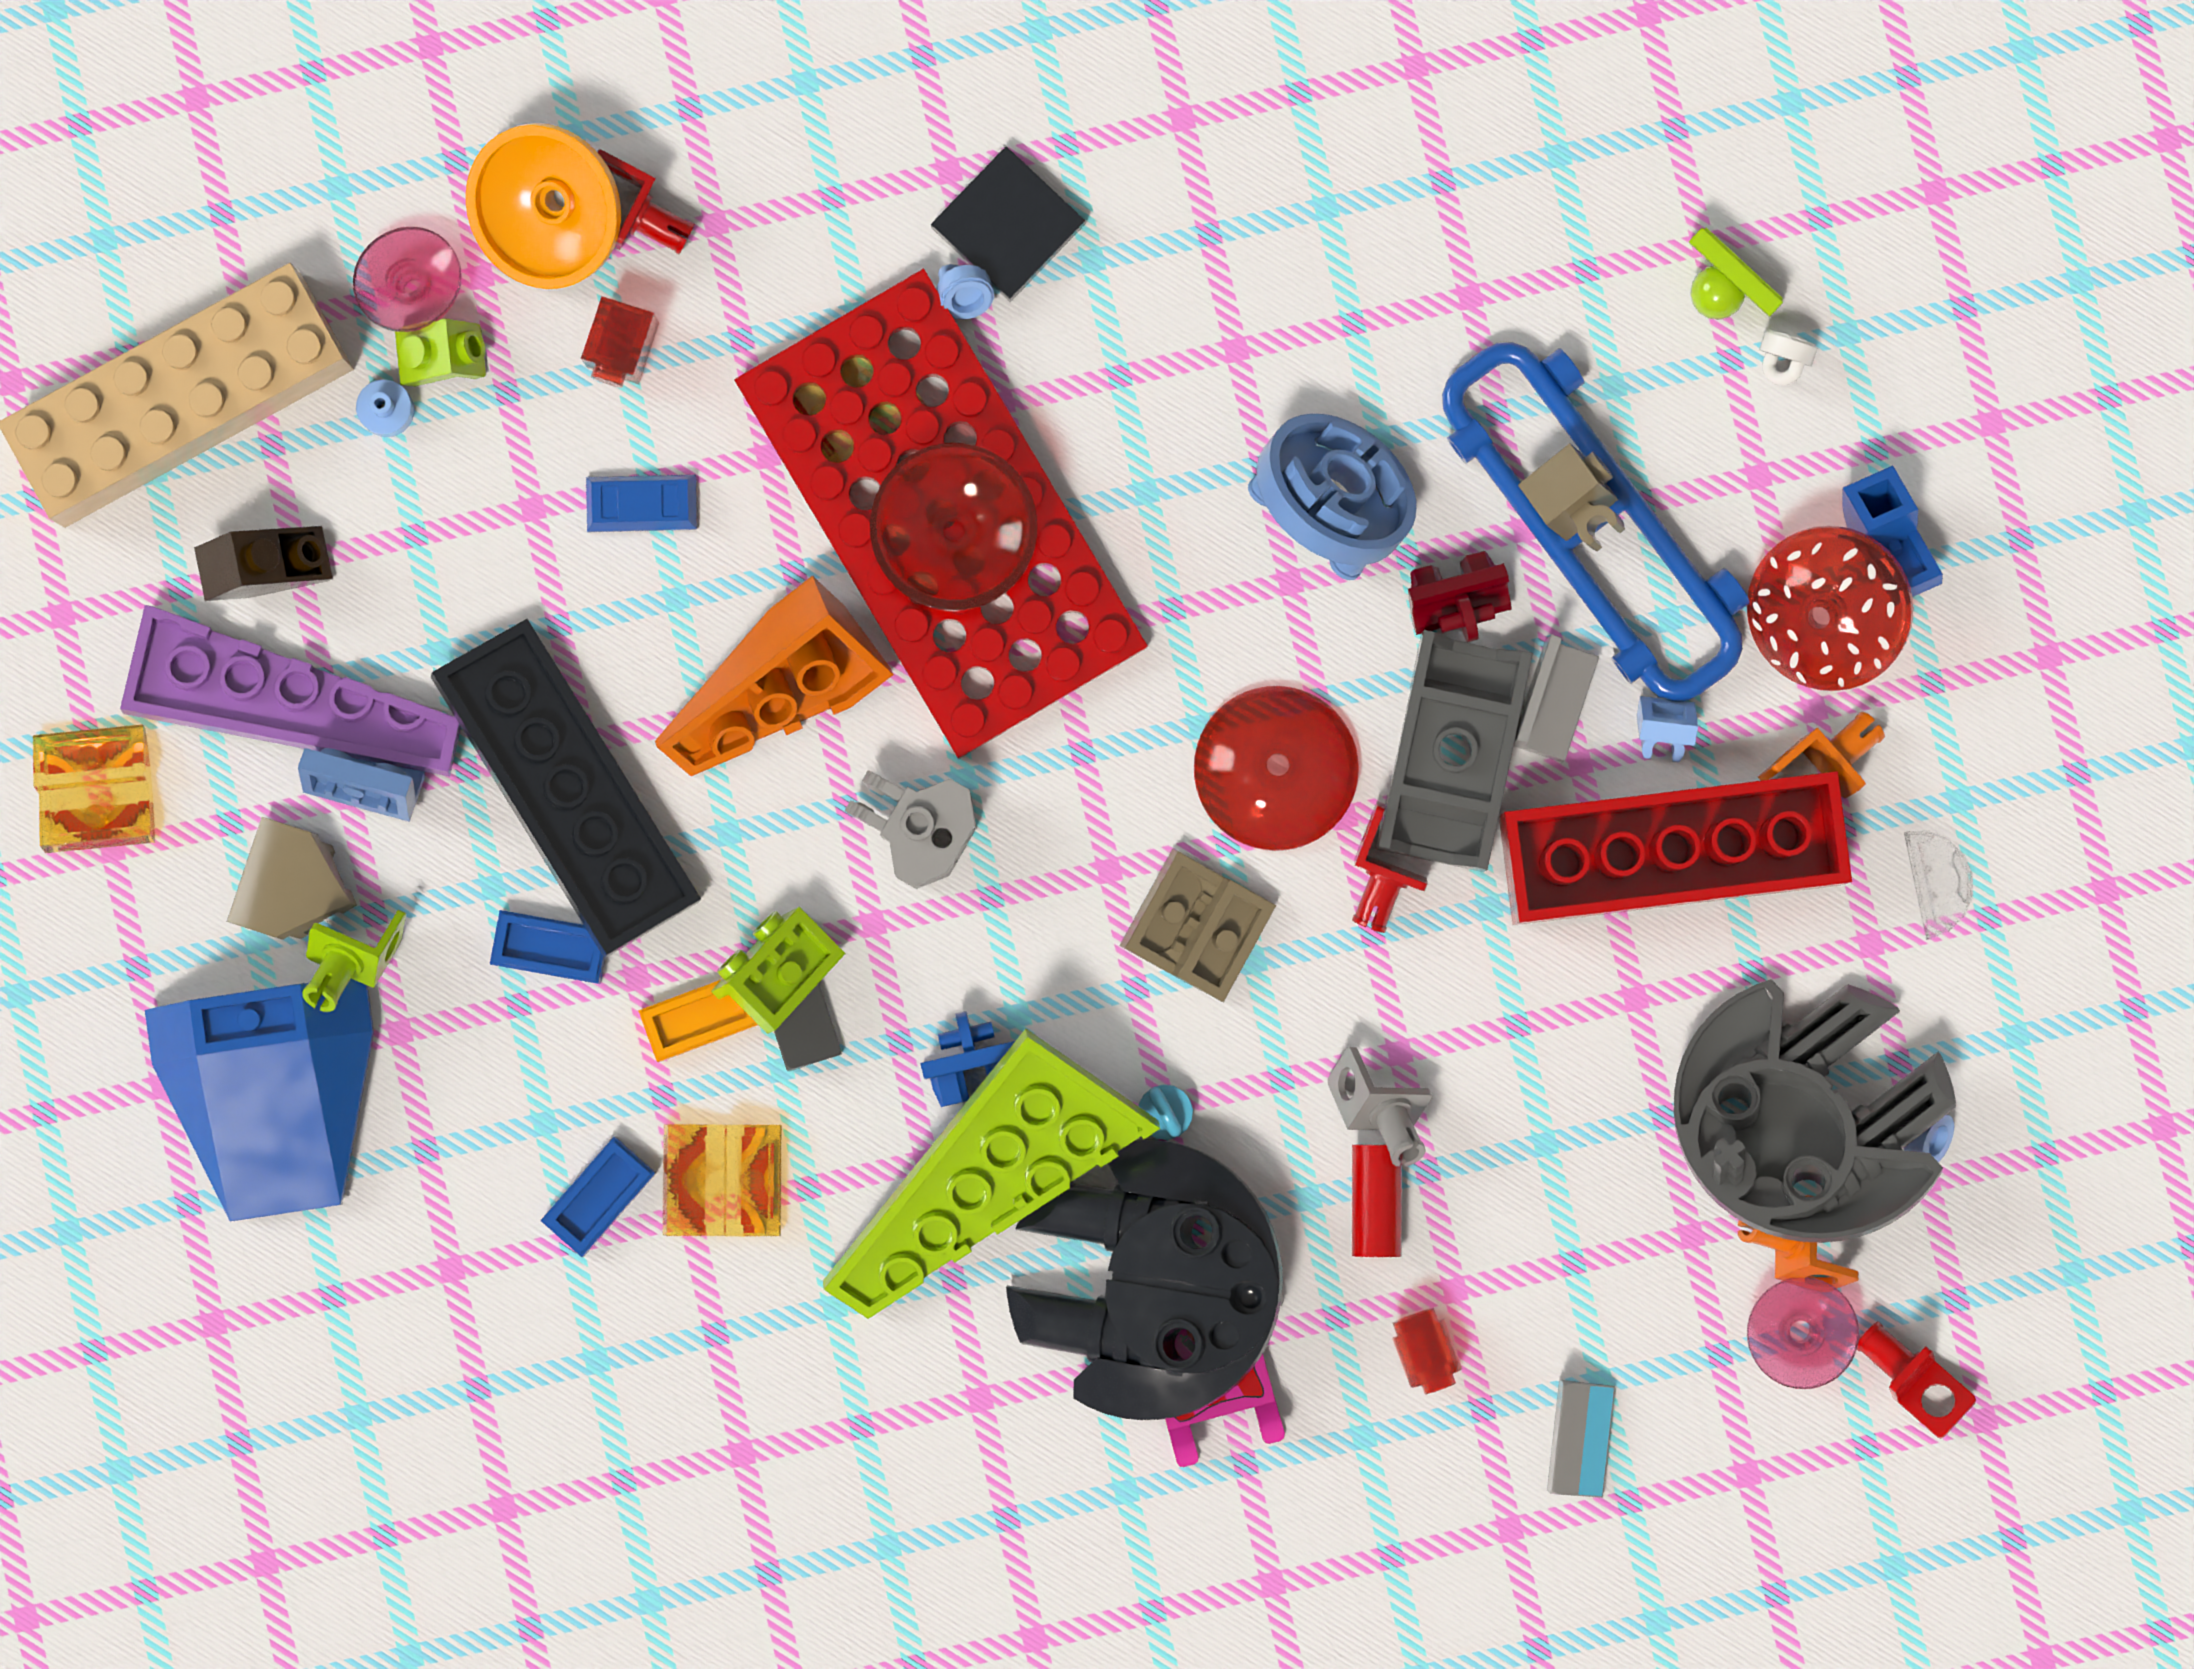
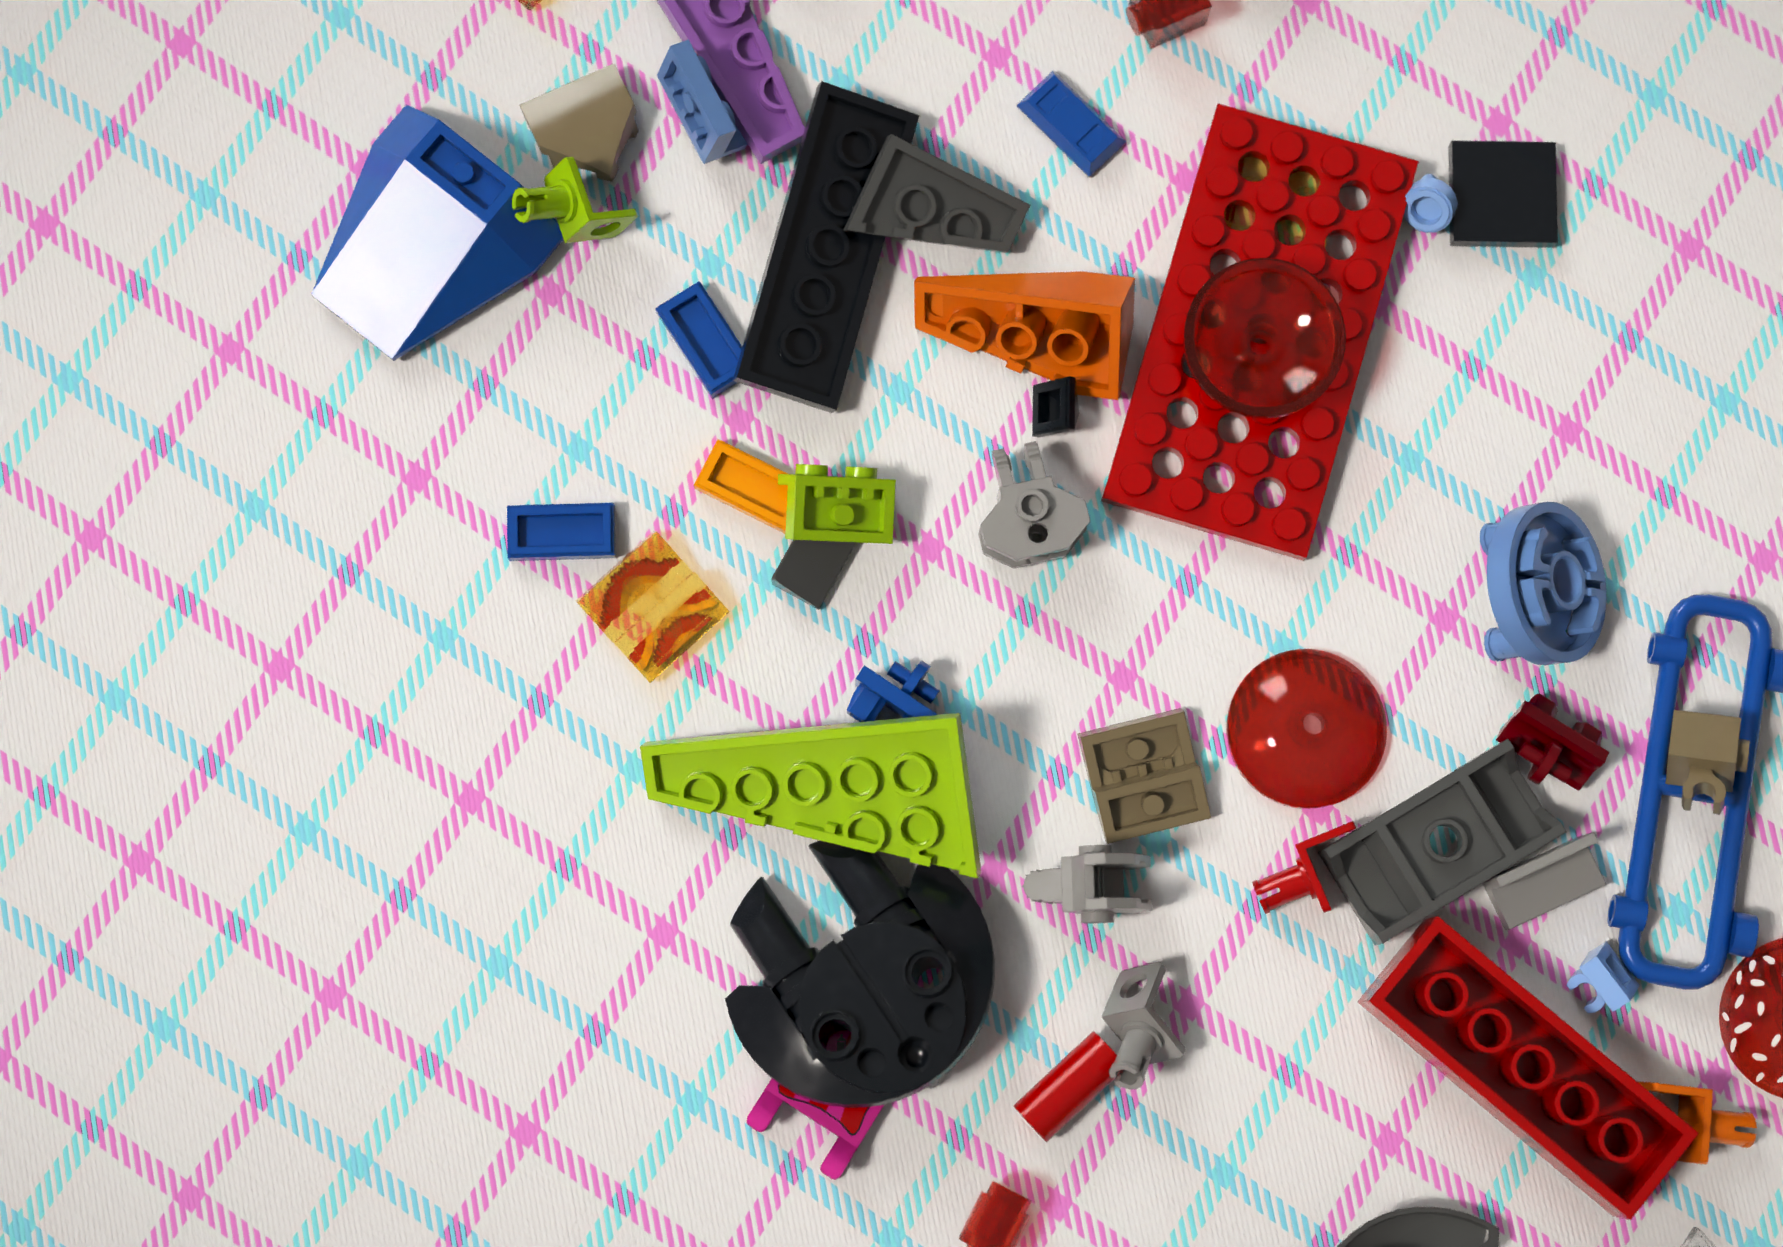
camera: 45 degrees right, 5 degrees down
medium azure tile [1138,1085,1193,1140] -> none
none -> dark grey wing [843,134,1030,253]
none -> light grey hinge [1022,845,1153,924]
none -> black slope [1032,376,1079,437]

